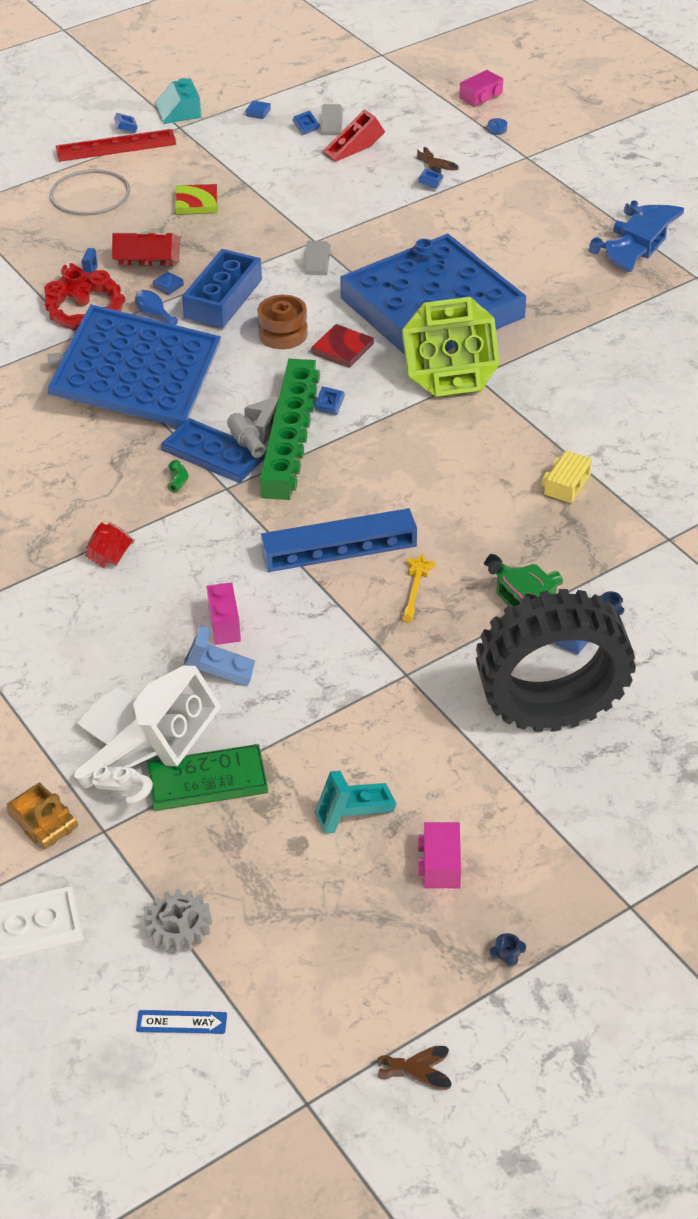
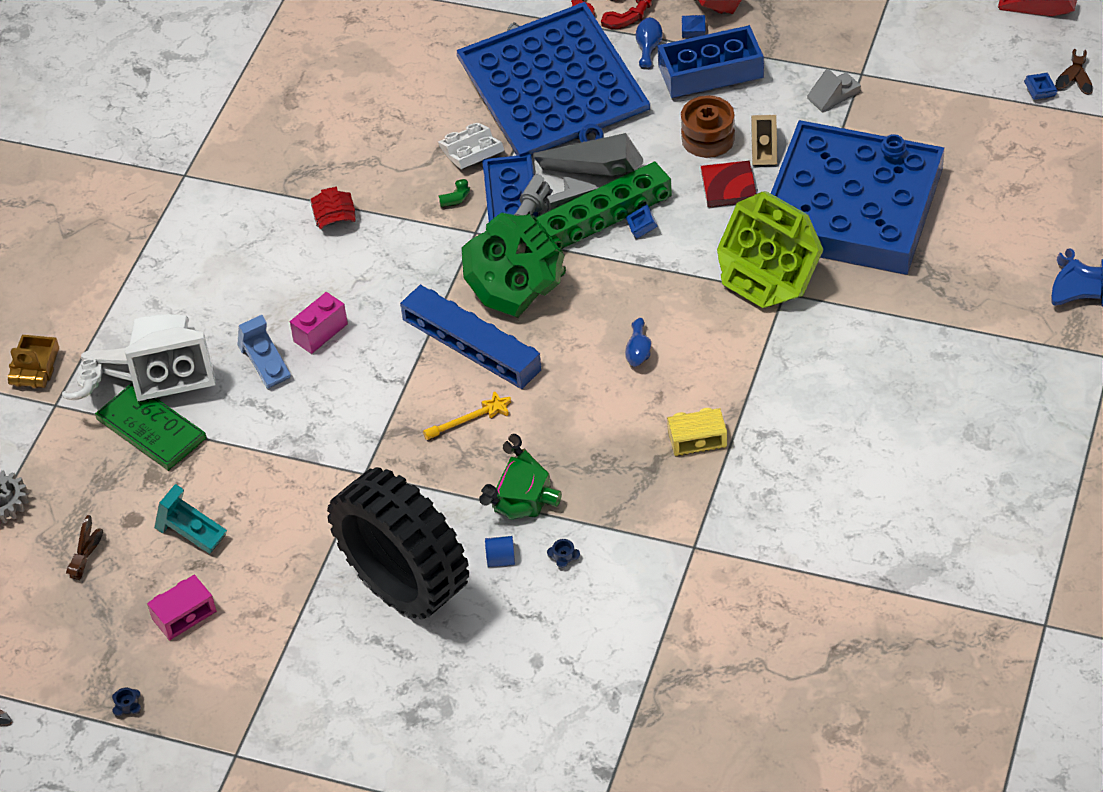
camera: 55 degrees right, 5 degrees up
none -> reddish brown piece [66,515,103,580]
none -> white slope [438,123,505,169]
none -> green brick [461,212,566,318]
none -> dark grey wedge [533,133,643,176]
none -> blue plate [579,124,604,143]
none -> blue piece [625,318,651,367]
none -> tan slope [751,115,777,165]

